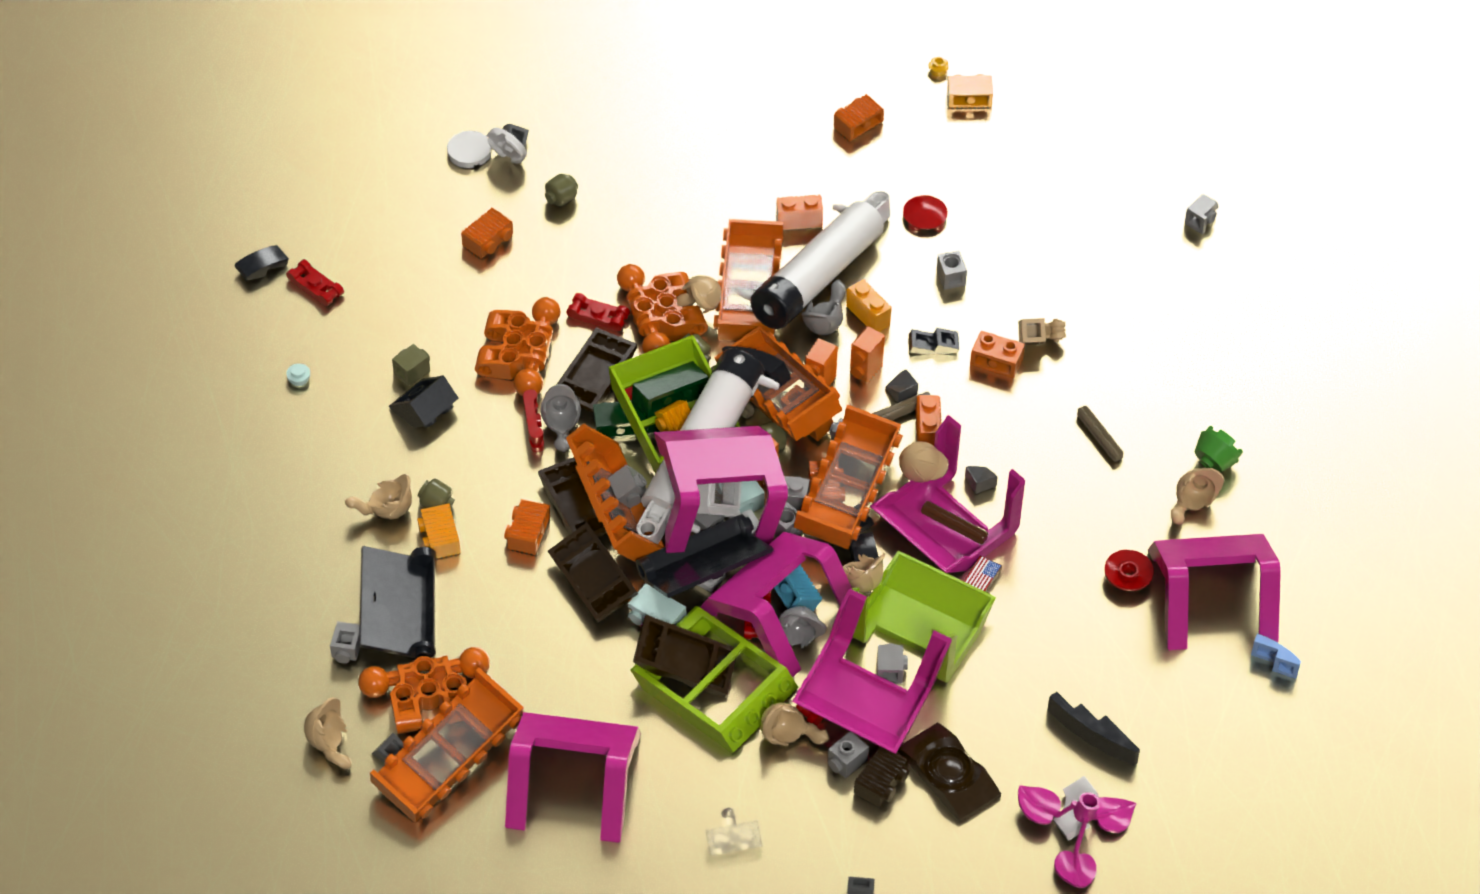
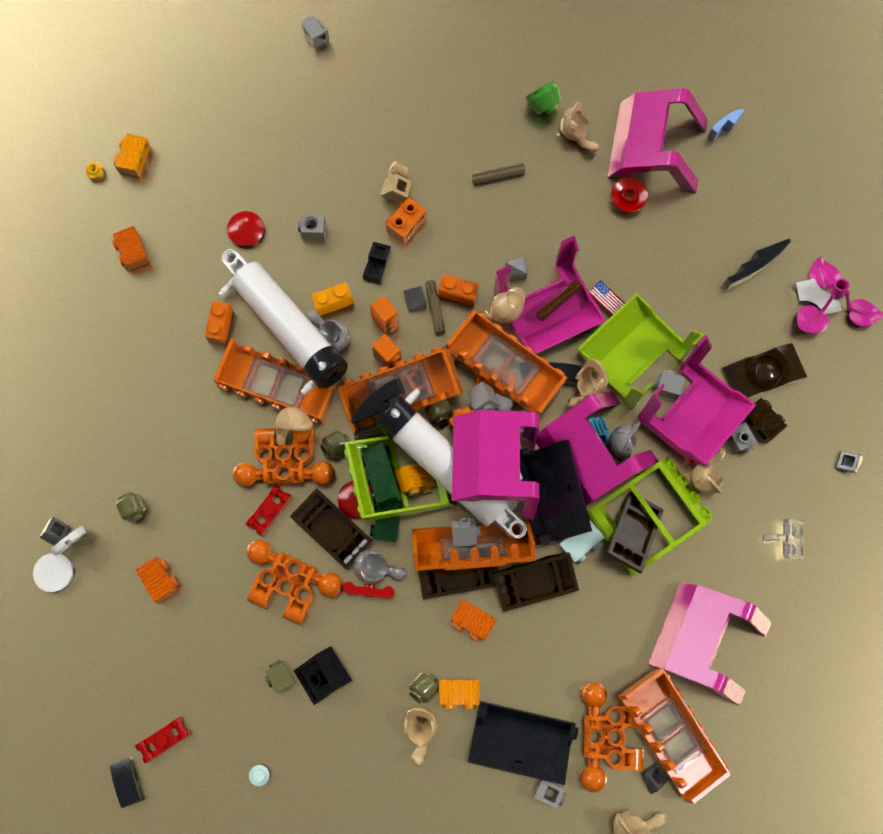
camera: 75 degrees left, 25 degrees up
none -> light grey brick [467,382,500,411]

